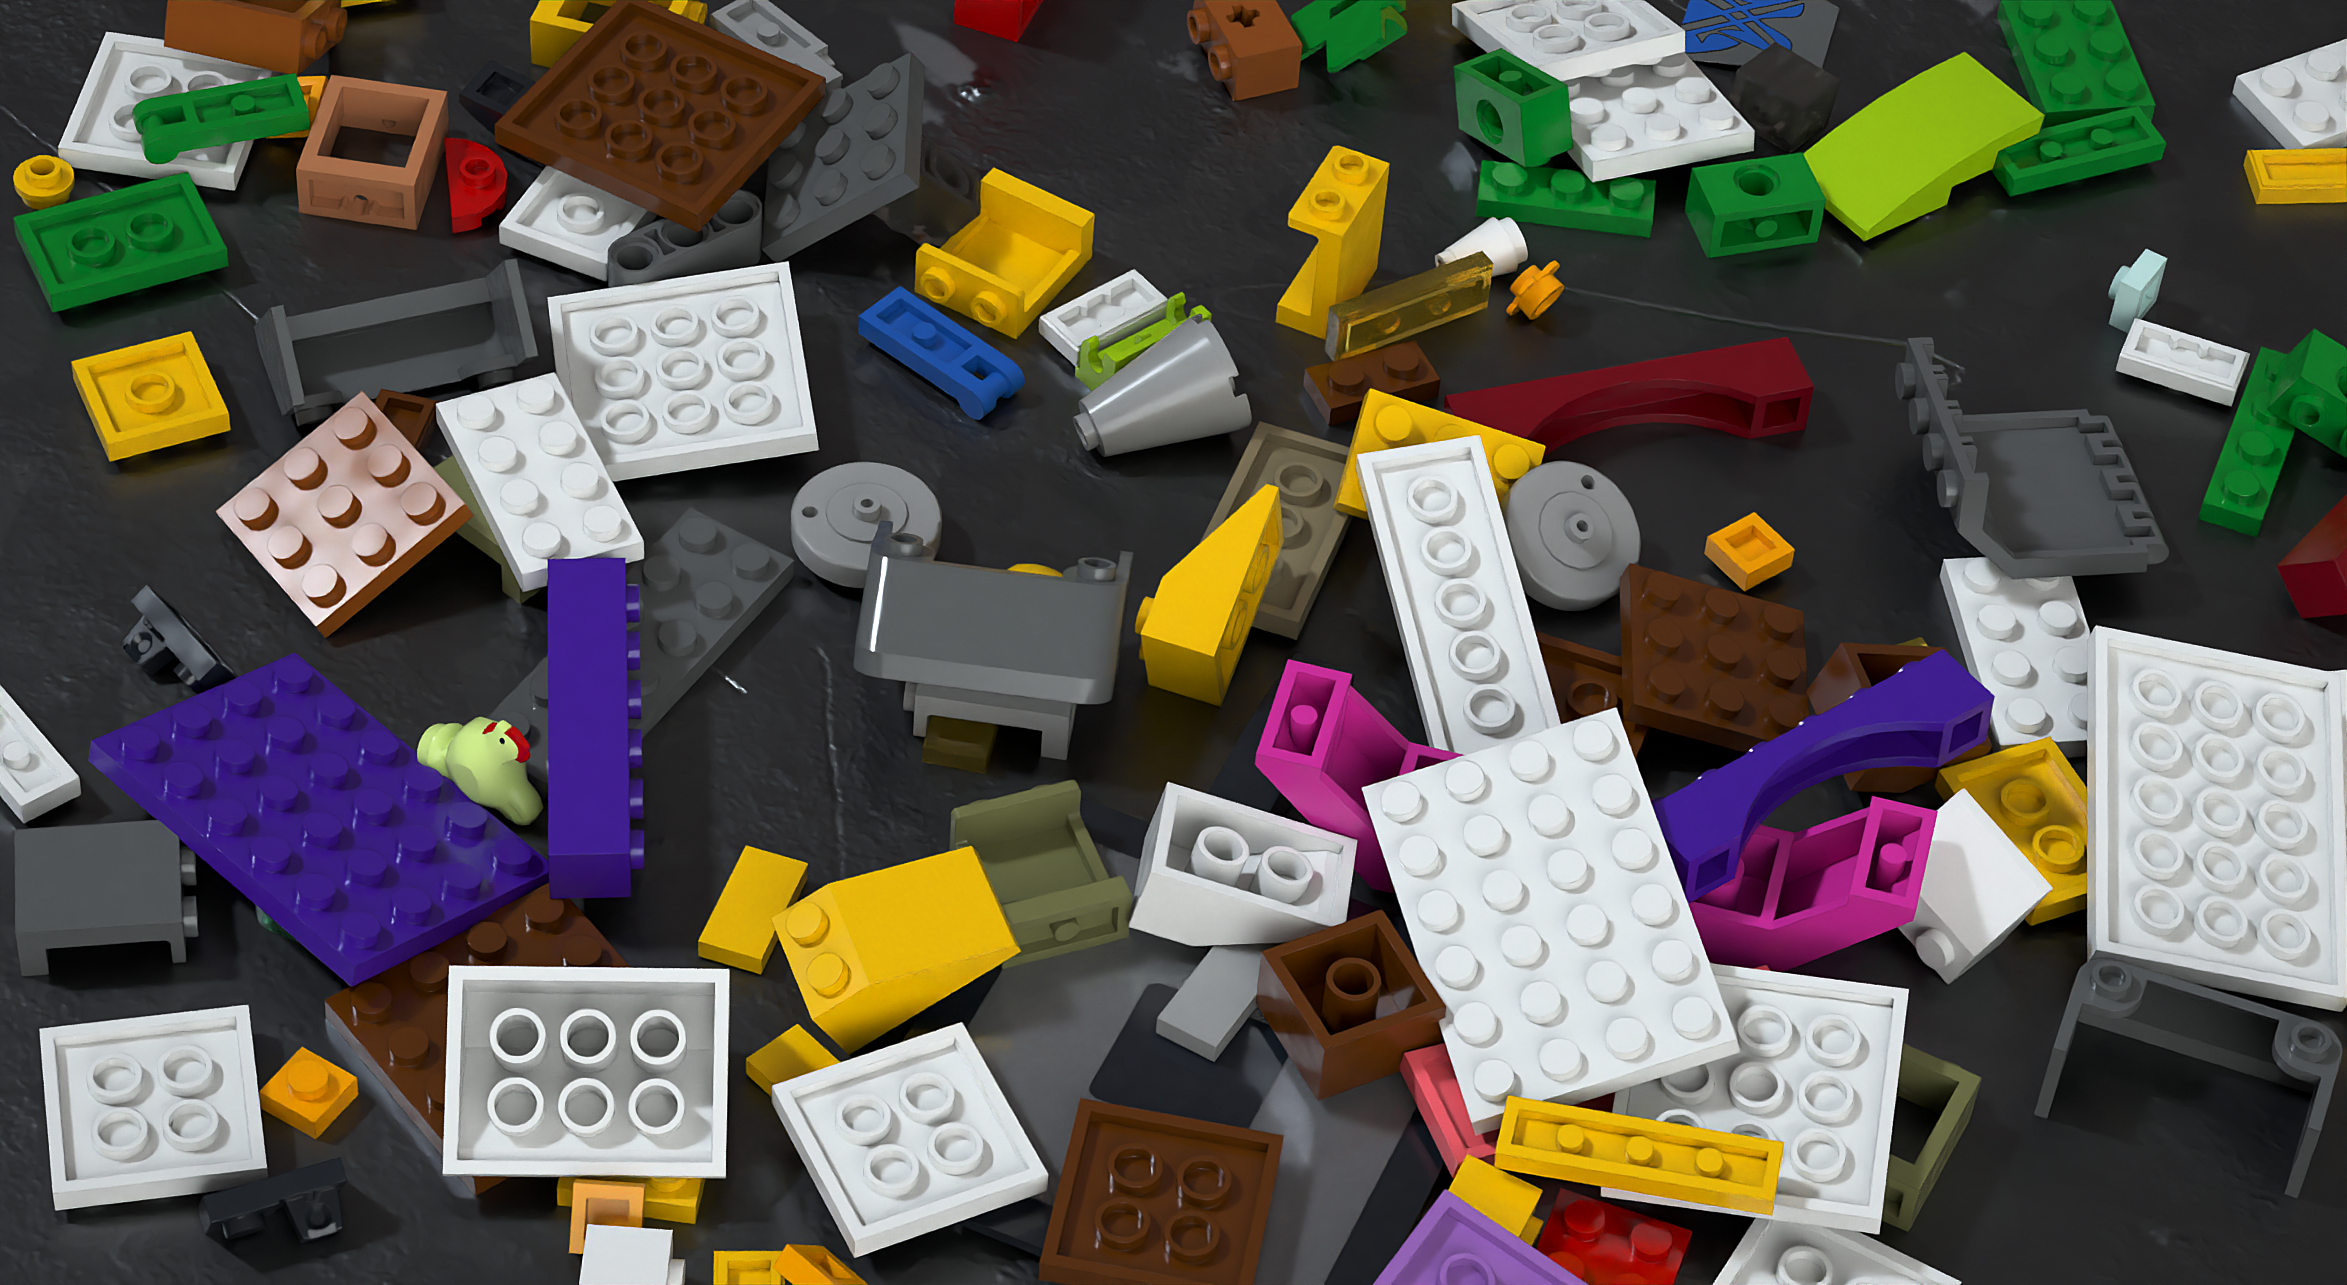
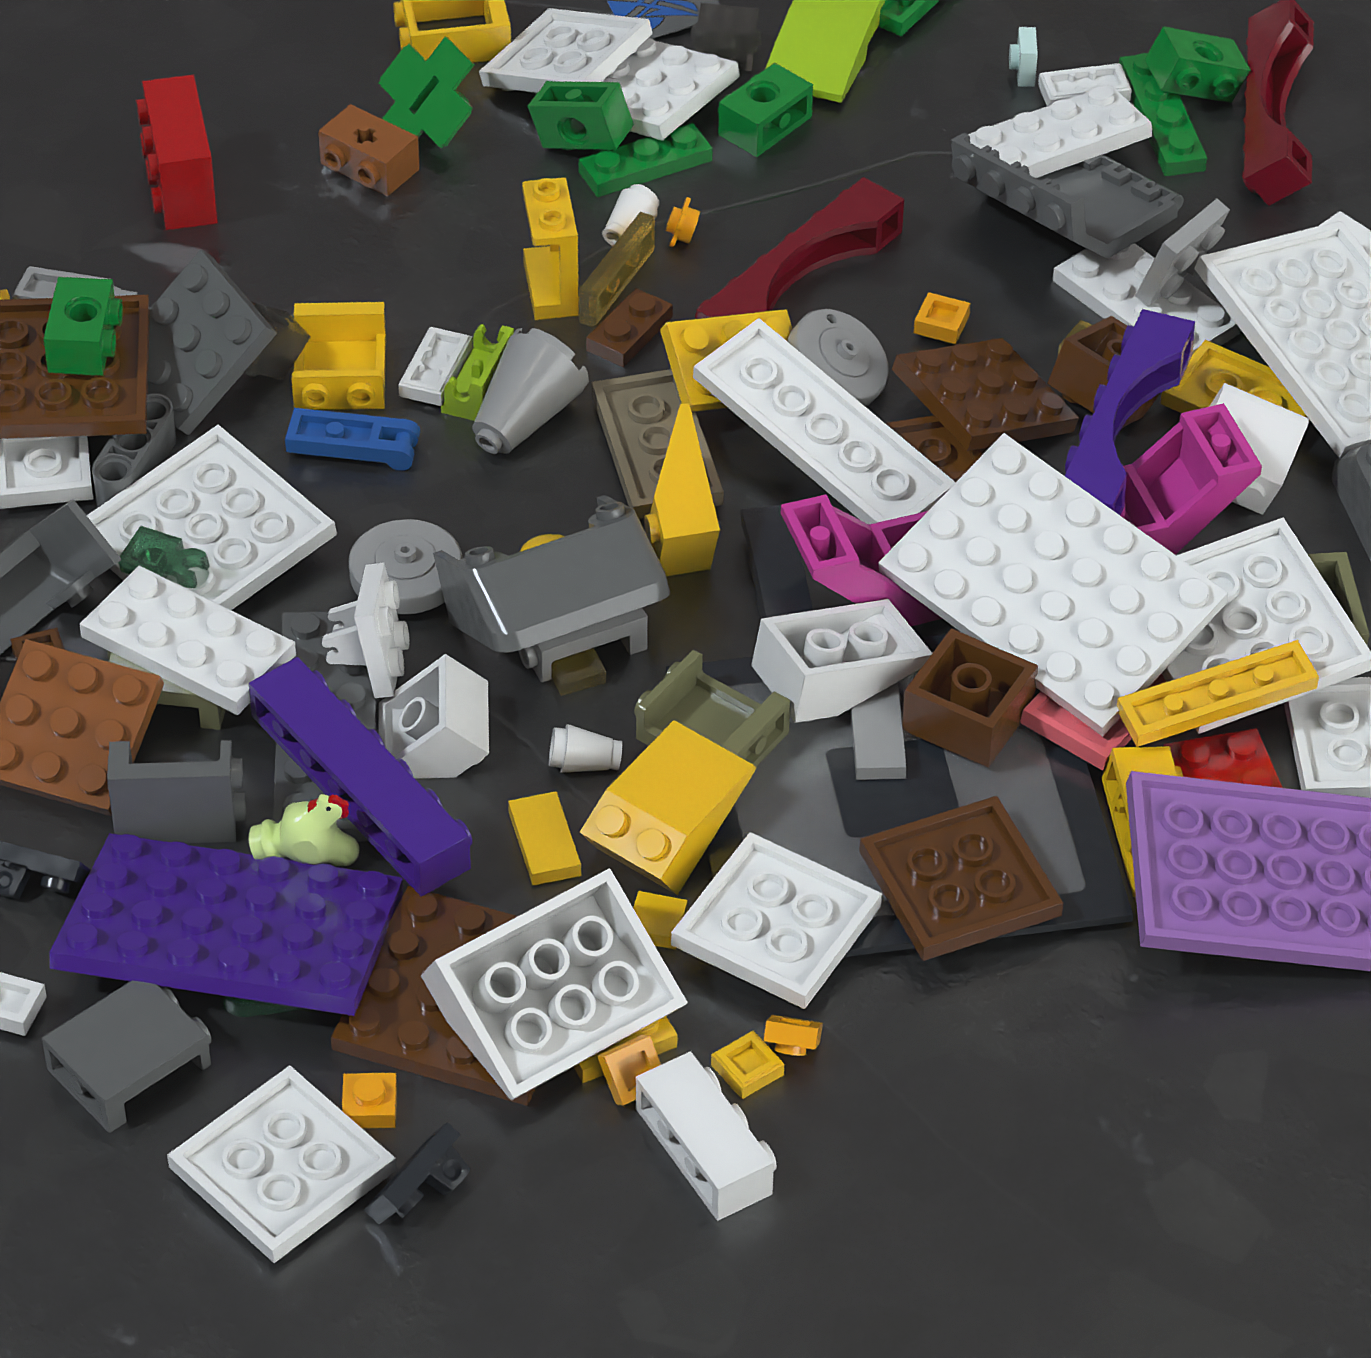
camera: 30 degrees left, 0 degrees up
none -> green brick [44,277,123,376]
none -> dark grey panel [107,740,246,844]
none -> clear green plate [118,526,210,588]
none -> white plate [322,563,410,698]
none -> white slope [379,654,489,779]
none -> white cone [549,724,622,773]
none -> white plate [968,84,1152,178]
none -> light grey plate [1135,199,1230,307]

